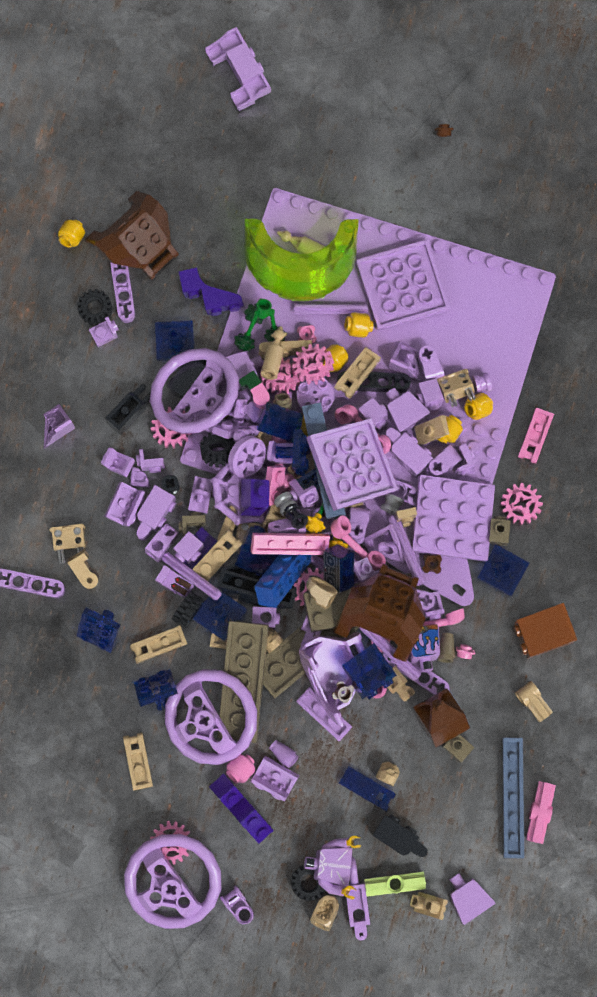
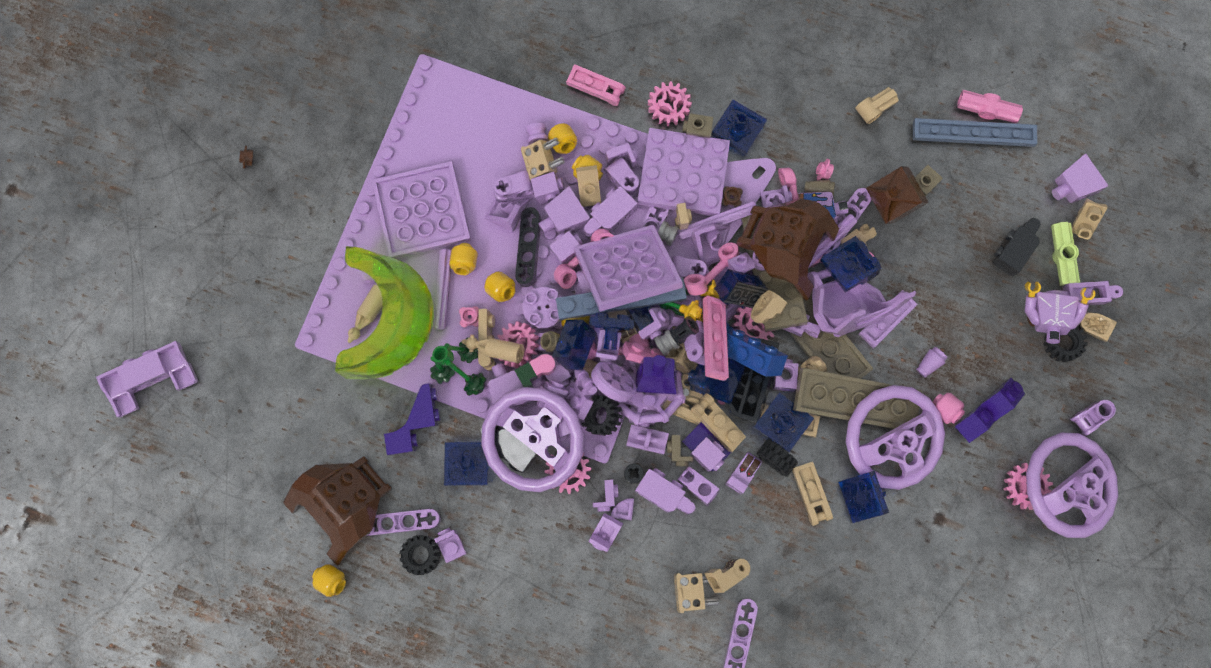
camera: 85 degrees left, 0 degrees up
lavender slope [43,404,75,449] -> none
clear blue plate [76,608,121,653] -> none
lavender bracket [104,482,145,527] -> none
black hinge [105,383,151,435] -> none
tan plate [123,732,153,791] -> none
lavender axle [162,552,222,600] -> none
lavender bracket [250,756,299,801] -> none
bright pink gear [292,344,334,385] -> none
plate [332,681,354,703] -> none
tan plate [334,347,381,399] -> none
clear blue plate [339,766,396,812] -> none
tan rock [375,762,400,786] -> none
dark orange slope [513,603,577,659] -> none

